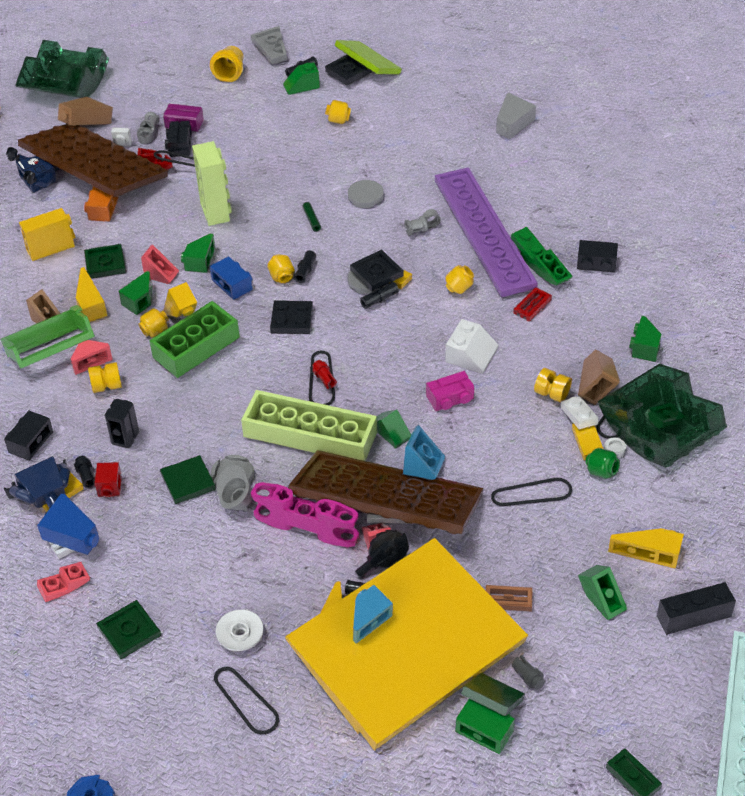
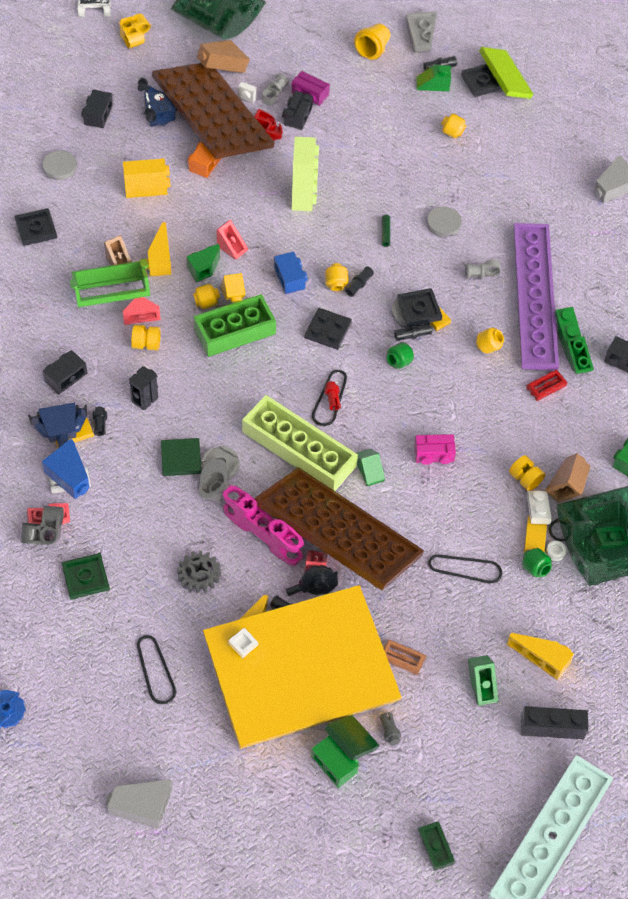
camera: 15 degrees right, 10 degrees up
dark green tile [84,244,126,279] -> none
red brick [95,462,122,497] -> none
black piece [154,150,195,167] -> none
green slope [181,233,215,273] -> none
white dish [216,610,263,651] -> none
dark azure slope [353,585,393,644] -> none
dark azure slope [403,425,446,480] -> none
white slope [445,319,498,374] -> none
none -> dark grey piece [21,506,64,545]
none -> dark grey gear [177,550,221,594]
none -> white plate [228,628,258,658]
none -> green head [386,342,414,369]

